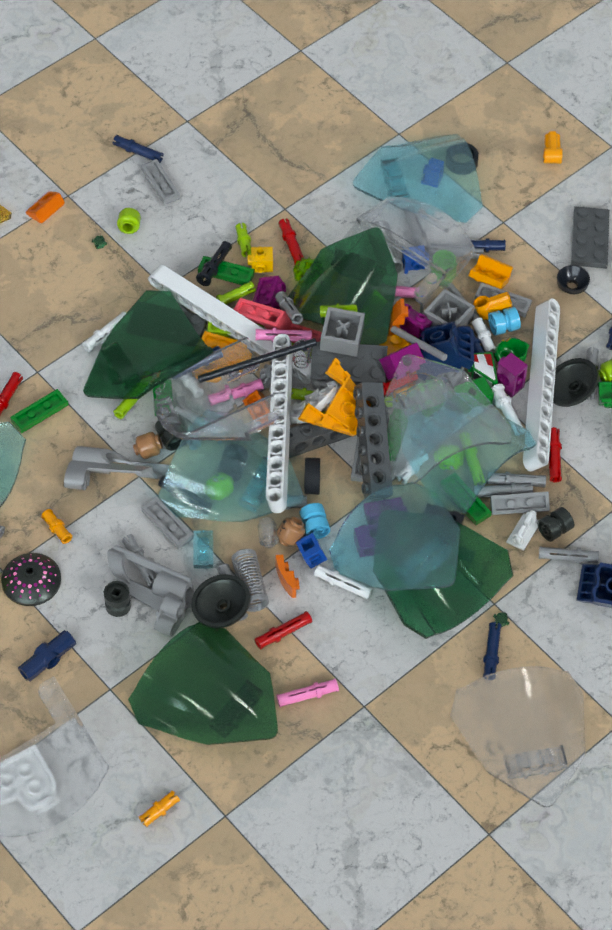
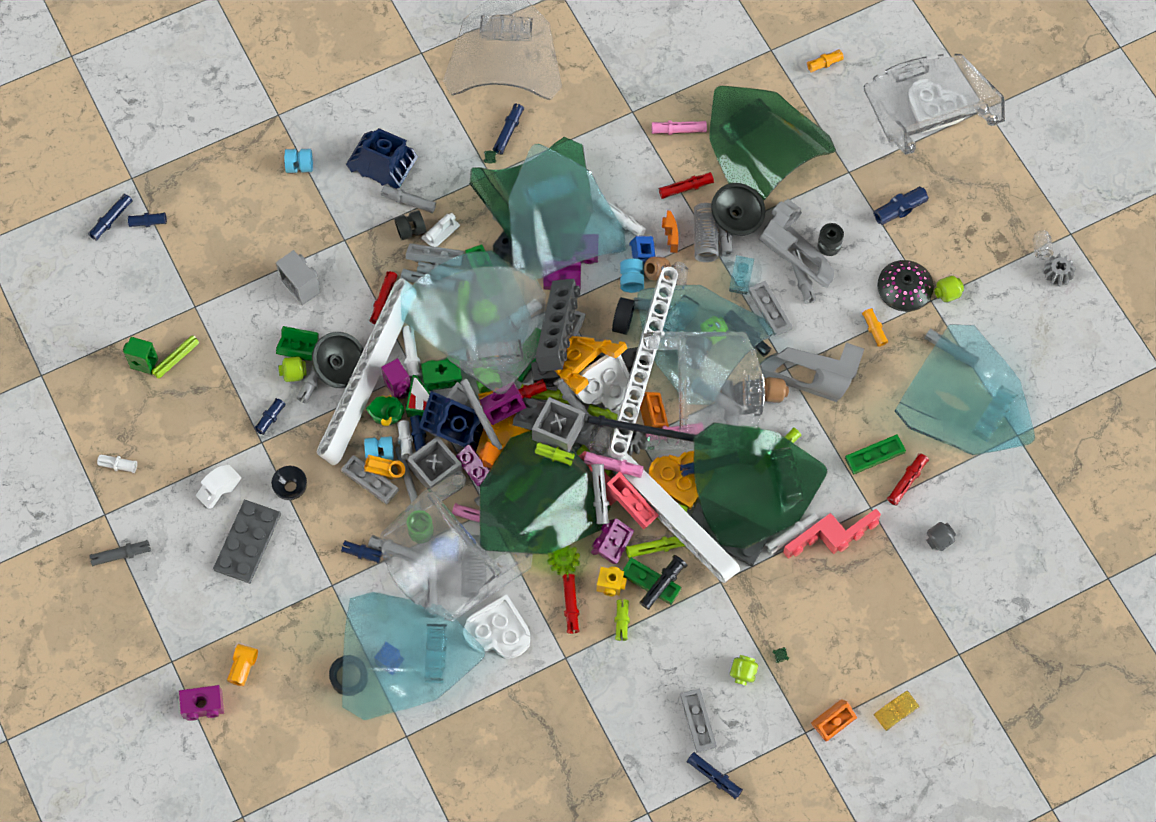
camera: 165 degrees left, 10 degrees up
light orange bracket [469,254,513,289] -> none
none -> magenta brick [179,685,224,721]
none -> white plate [463,594,530,659]
none -> coral bracket [783,509,881,559]

